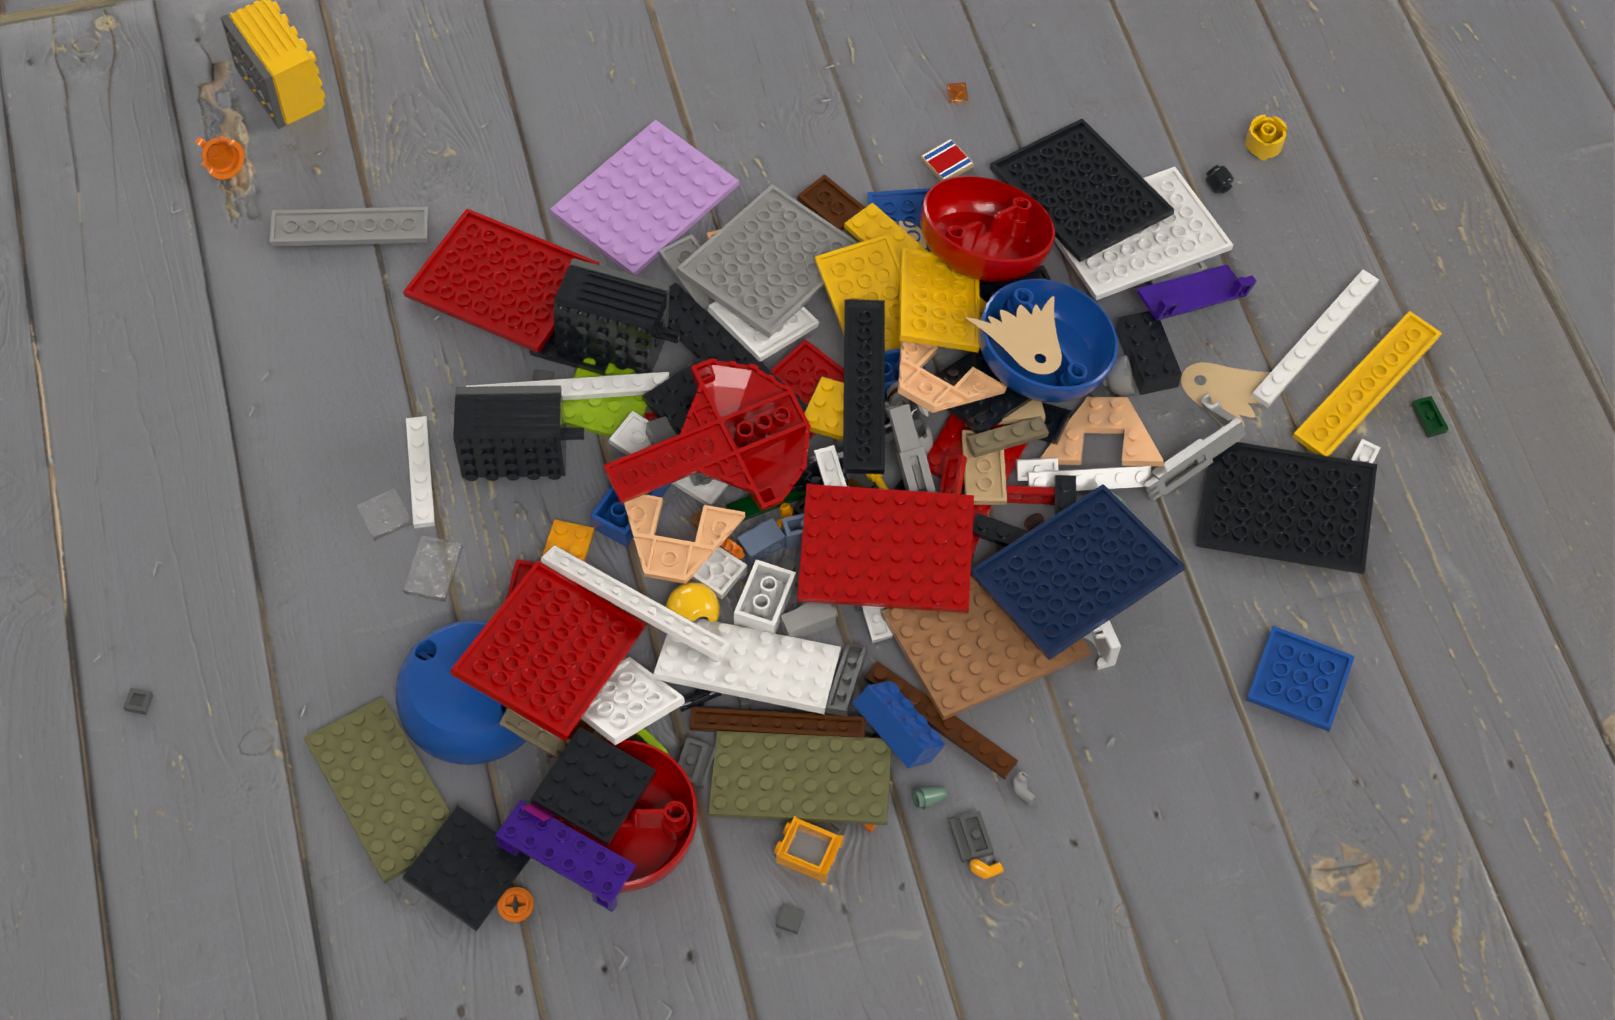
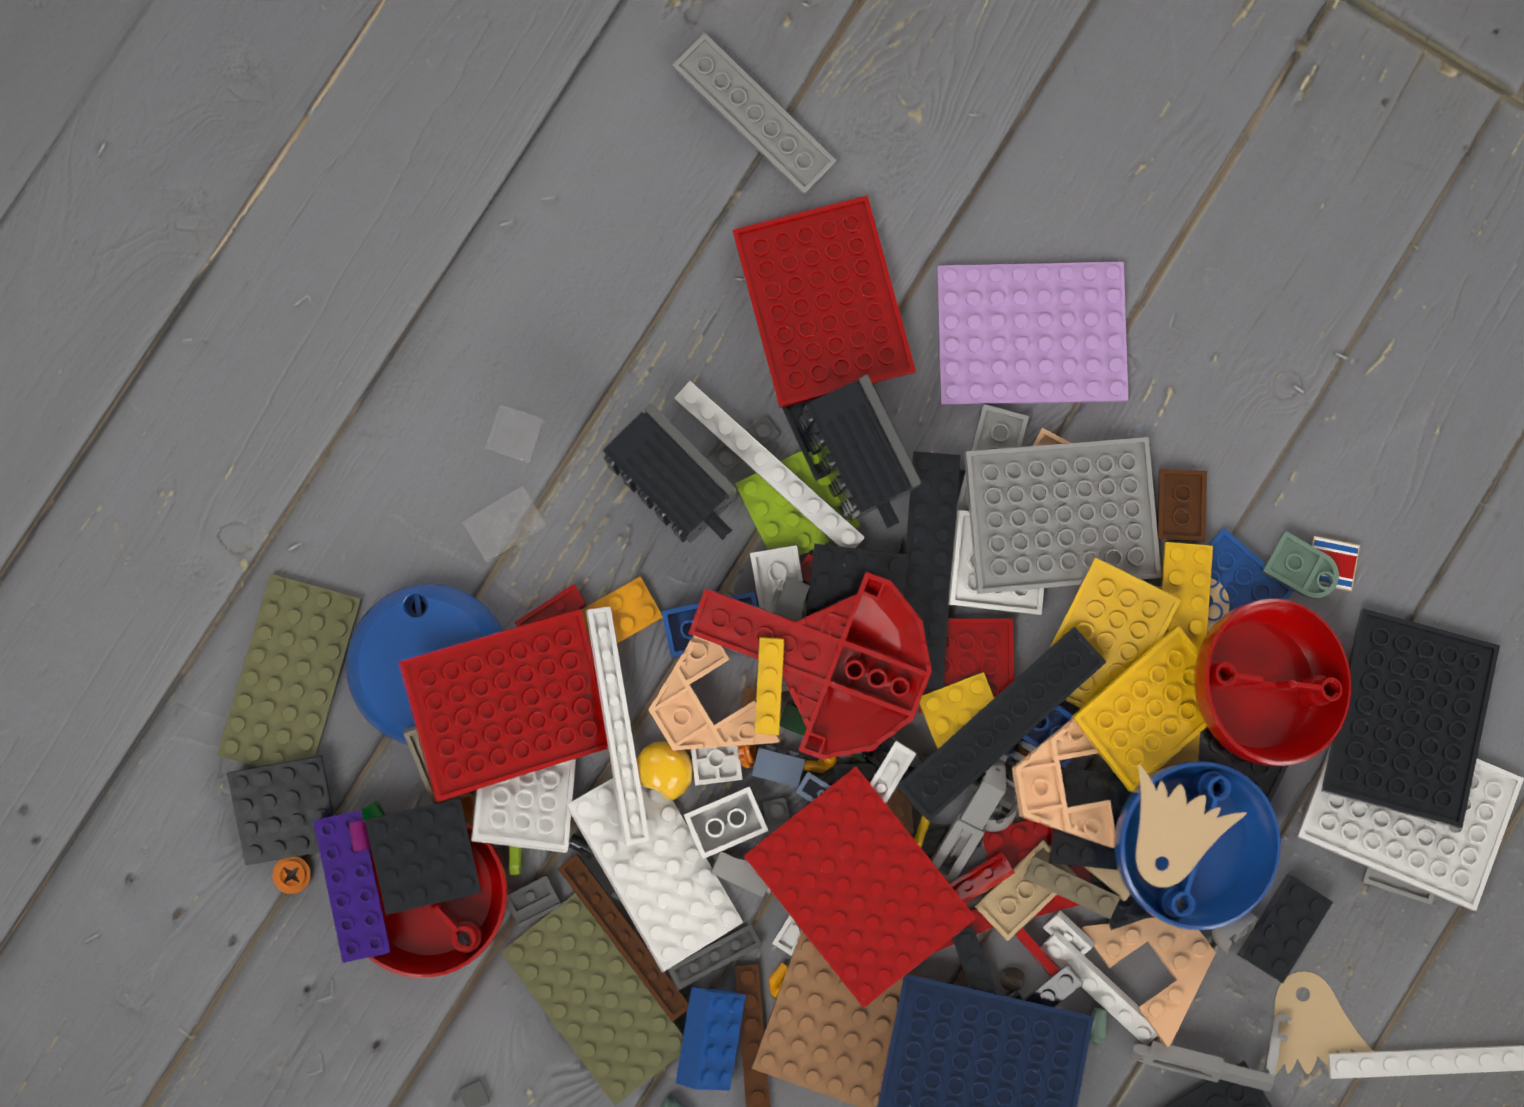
camera: 50 degrees right, 25 degrees up
dark grey tile [123,688,153,715] -> none
white plate [406,416,435,528] -> none
light orange window [774,816,844,883] -> none
clear orange plate [947,82,968,103] -> none
dark purple bracket [1137,265,1257,321] -> none
none -> yellow plate [755,637,784,735]
none -> light orange arm [768,962,787,998]
none -> sand green tile [1261,531,1339,599]

